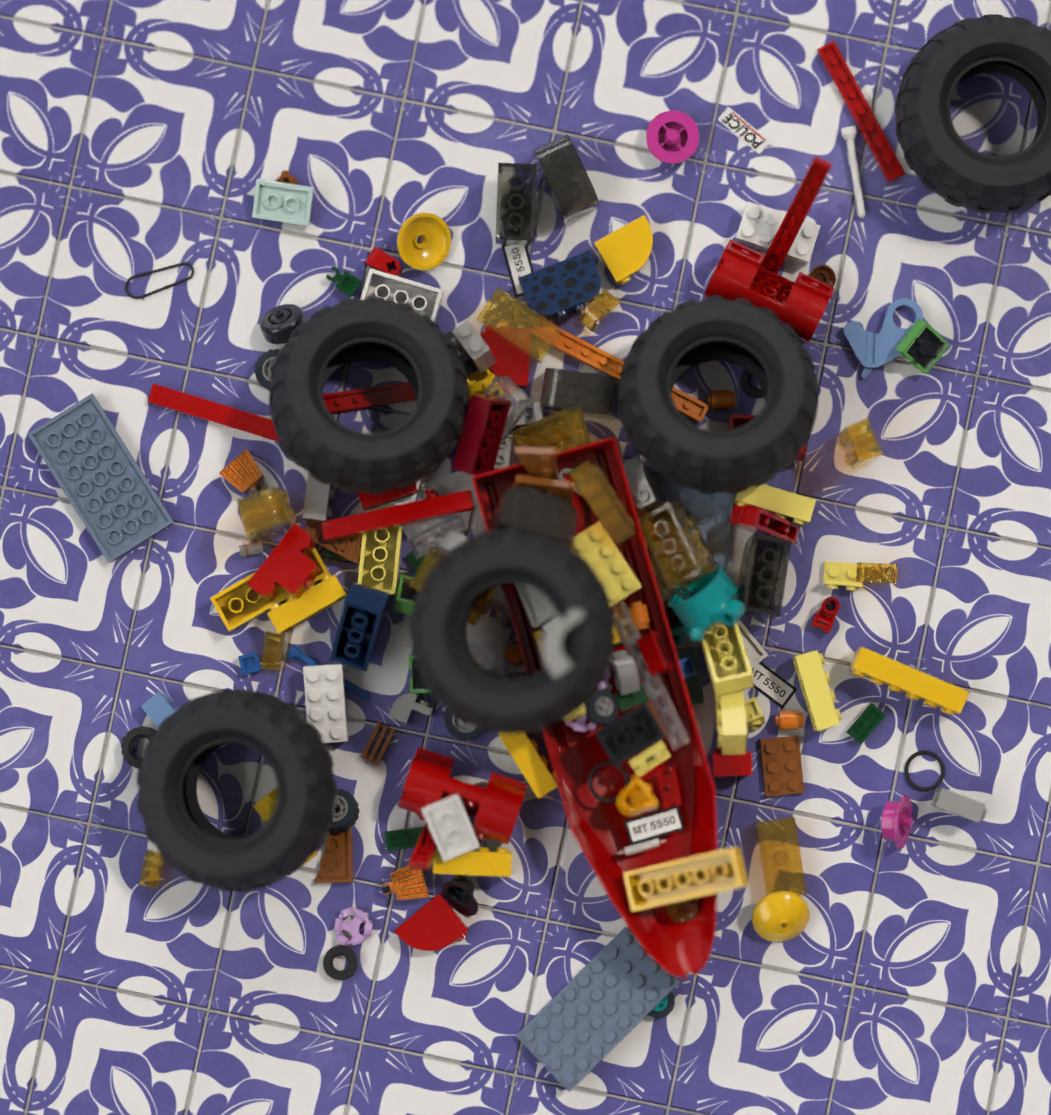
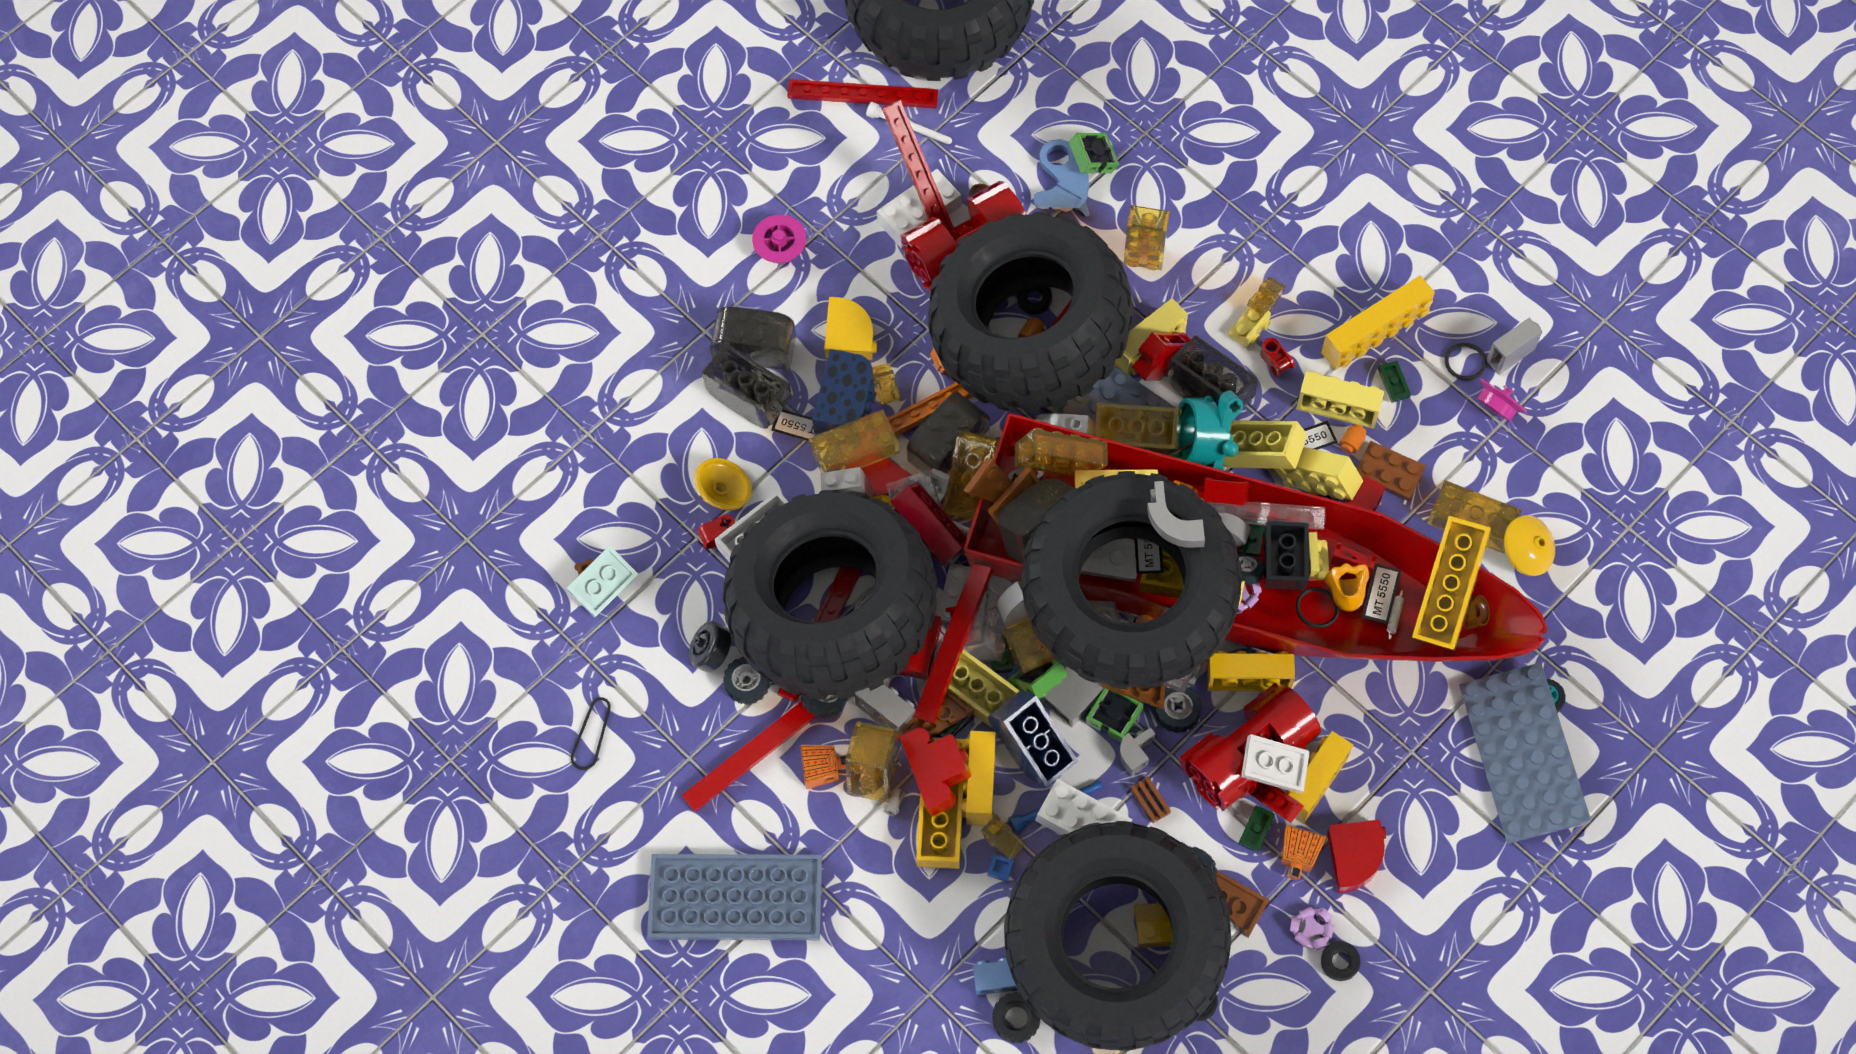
camera: 55 degrees left, 20 degrees down
dark green plate [326,266,362,298] -> none
black piece [442,874,478,916] -> none
white sticker [718,106,770,155] -> none

